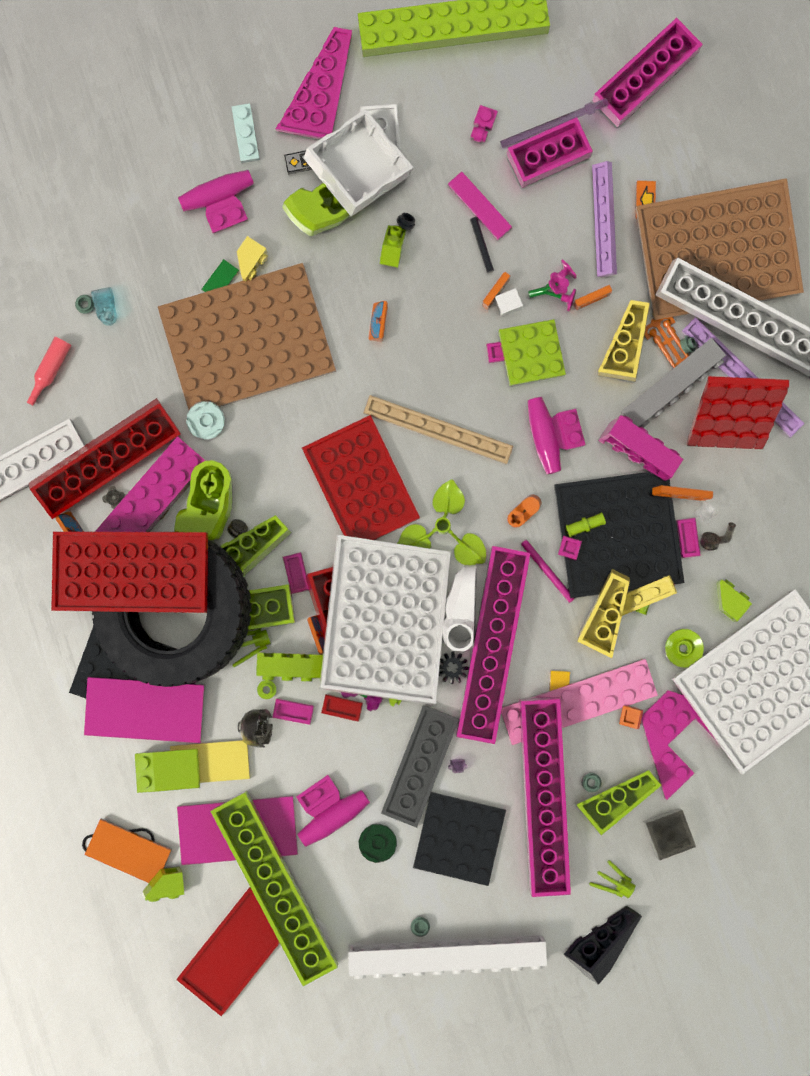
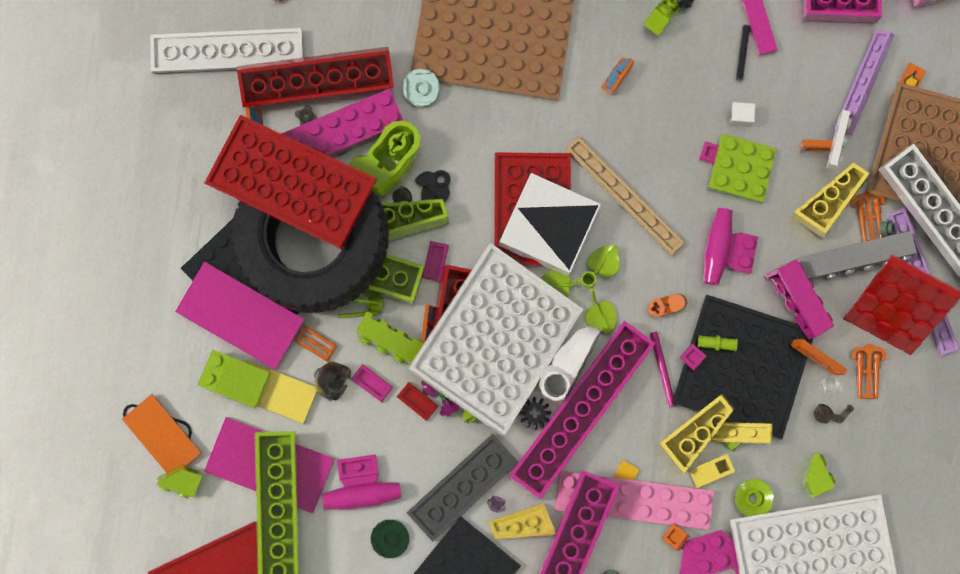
camera: 20 degrees right, 5 degrees down
lime plate [257,680,276,699] -> none
orange tile [482,272,511,310] -> none
dark pink plant [528,259,577,312] -> none
dark pink tile [676,518,701,558] -> none
none -> orange tile [295,325,338,362]
none -> black plate [415,170,451,202]
none -> light yellow wing [489,503,556,540]
none -> tile [499,173,601,277]
none -> light yellow slope [689,454,735,488]
none -> white plate [826,110,852,170]
none -> orange piece [852,344,886,399]

